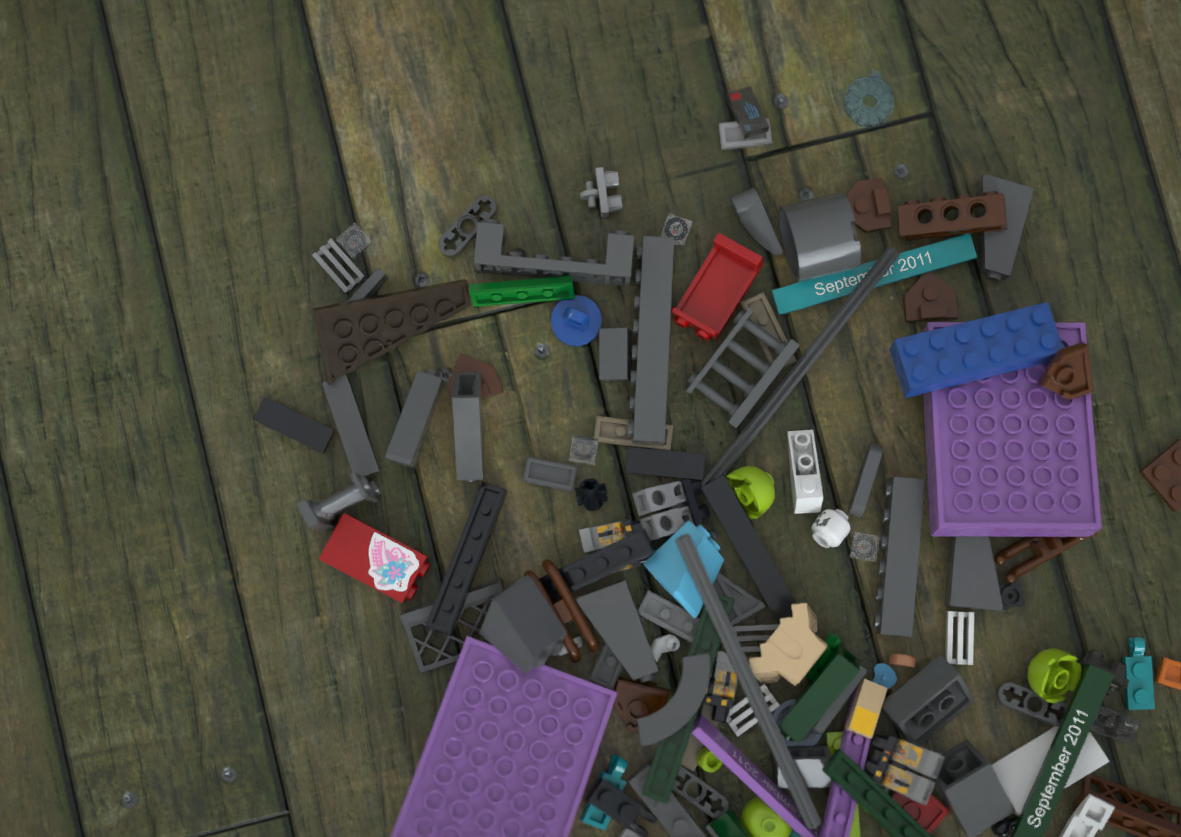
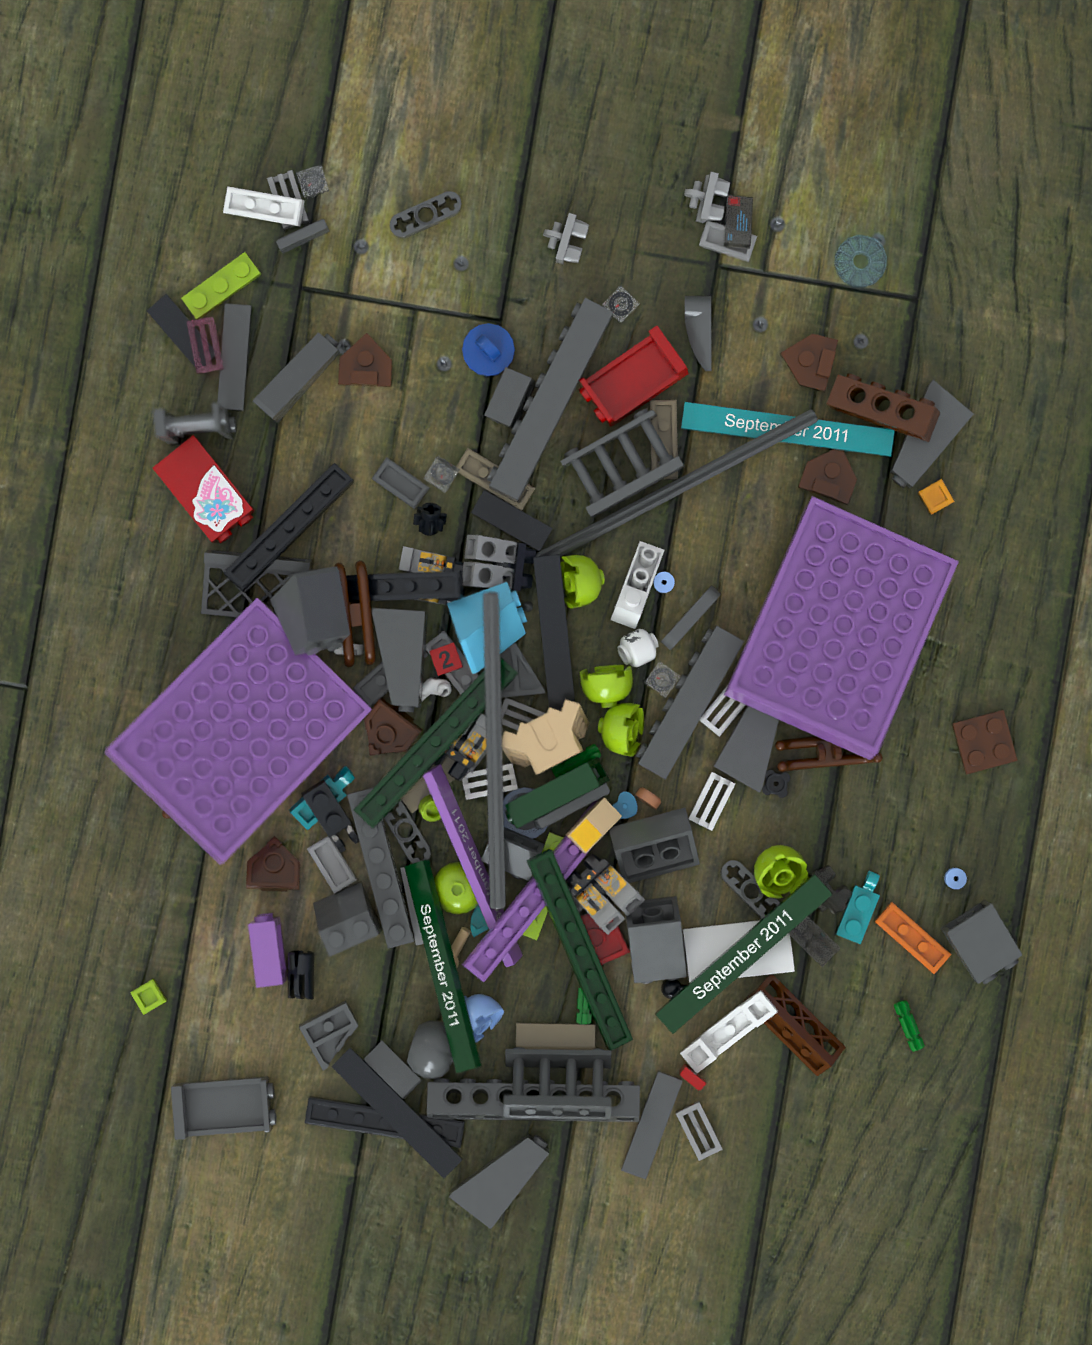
camera: 30 degrees right, 5 degrees up
dark brown wing [313,279,471,385] -> none
dark grey slope [452,372,484,482] -> none
green tile [469,276,575,307] -> none
dark grey plate [474,219,634,286] -> none
dark grey tile [637,654,710,746] -> none
dark grey brick [778,193,861,282] -> none
blue brick [889,302,1064,398] -> none
reddish brown plate [1038,342,1094,400] -> none
none -> lime plate [181,252,261,320]
none -> clear pink tile [187,317,224,374]
none -> white tile [223,187,305,227]
none -> red tile [429,642,463,676]
none -> lime cylinder [580,665,633,708]
none -> lime cylinder [598,703,644,757]
none -> light blue piece [653,572,675,593]
none -> light grey hips [684,172,730,223]
none -> white tile [700,685,745,737]
none -> light orange tile [918,479,955,515]

